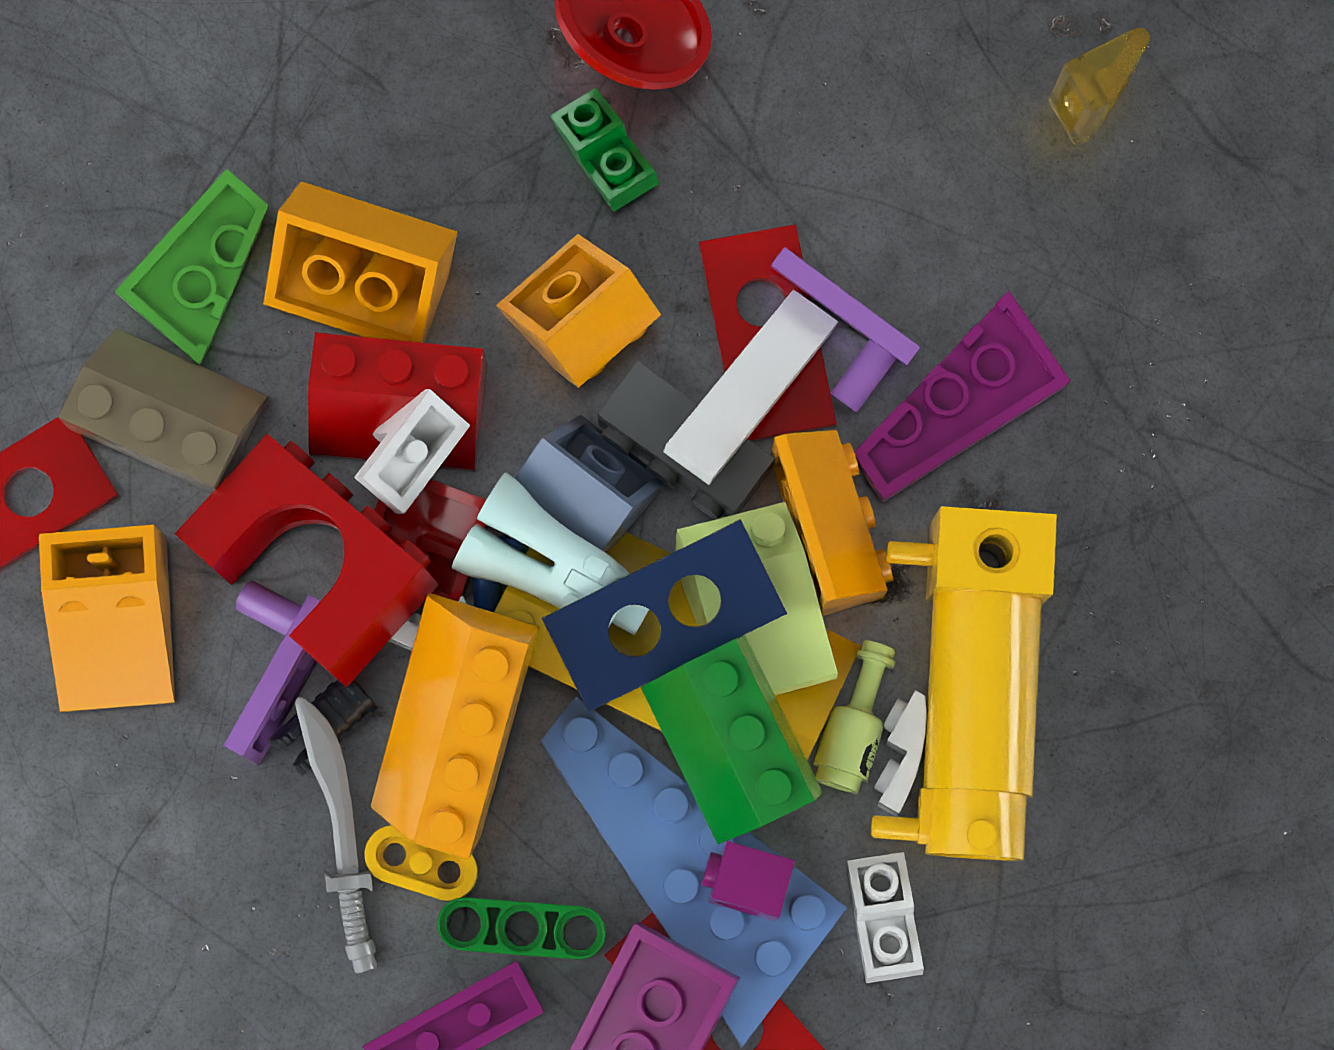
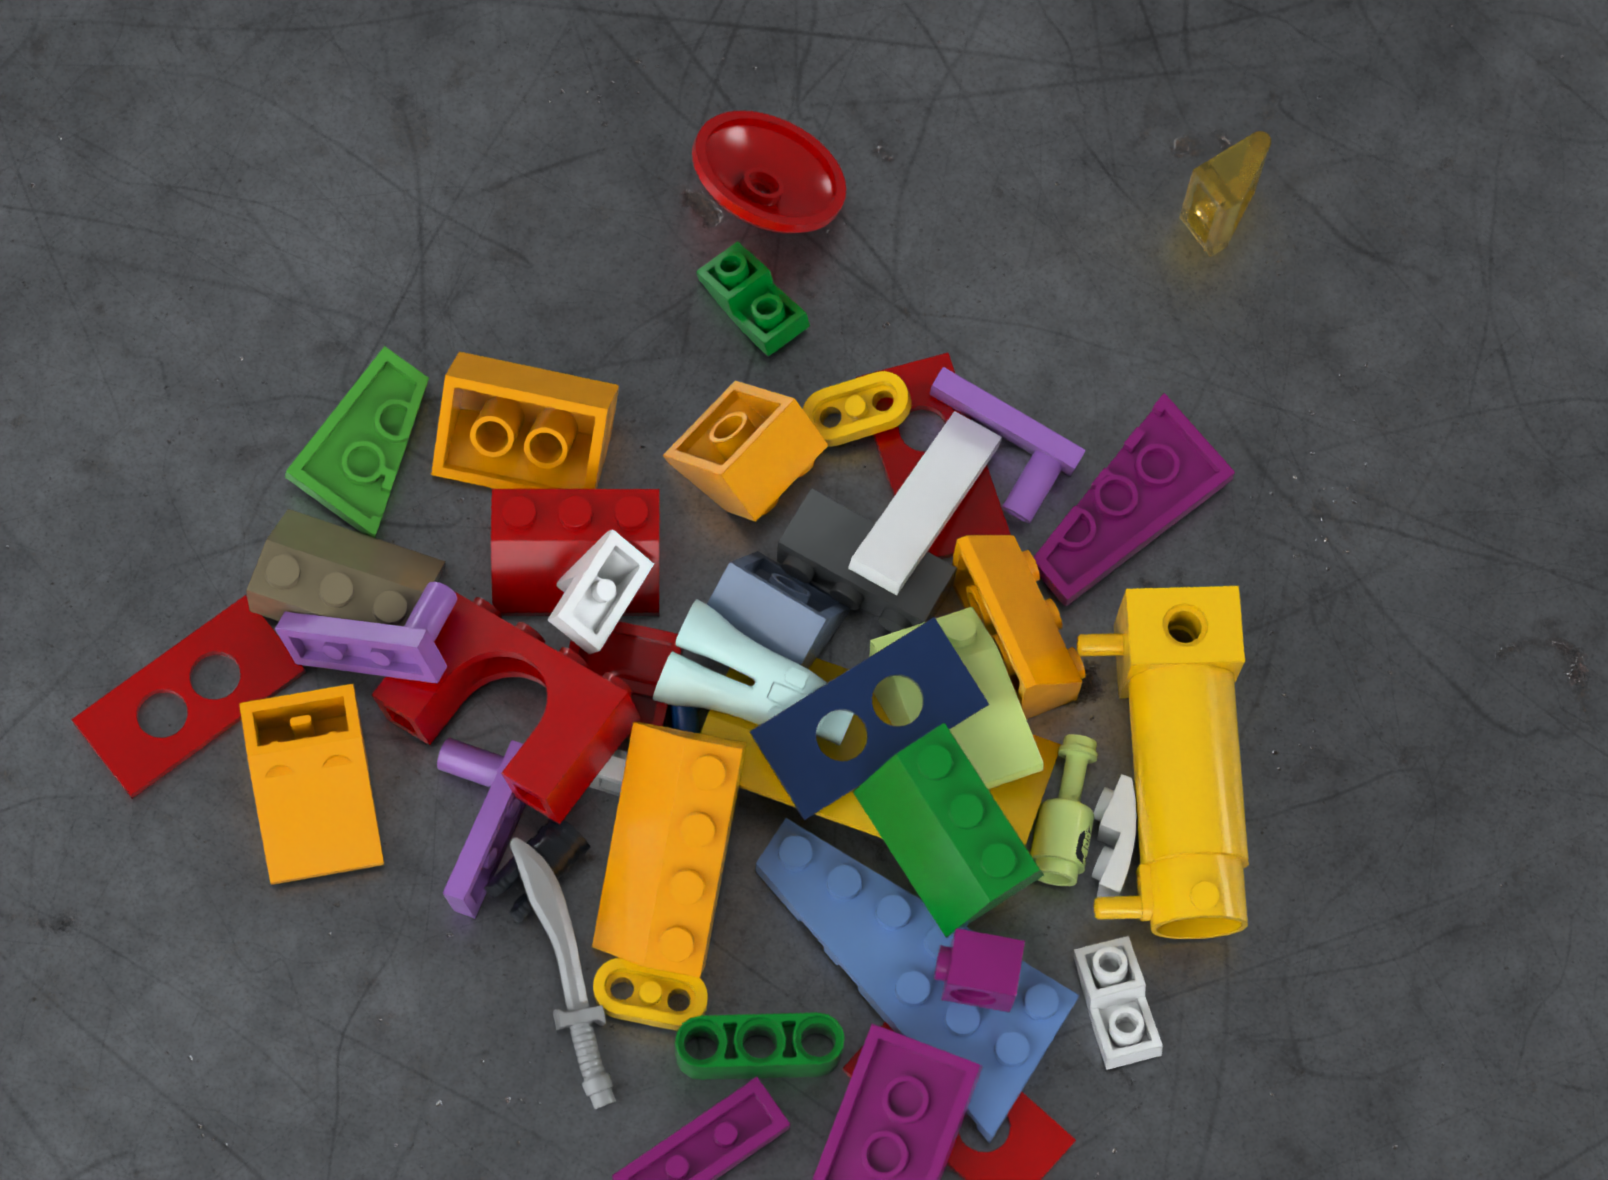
camera: 10 degrees left, 10 degrees down
none -> medium lavender piece [275,582,457,683]
none -> yellow plate [803,371,912,446]

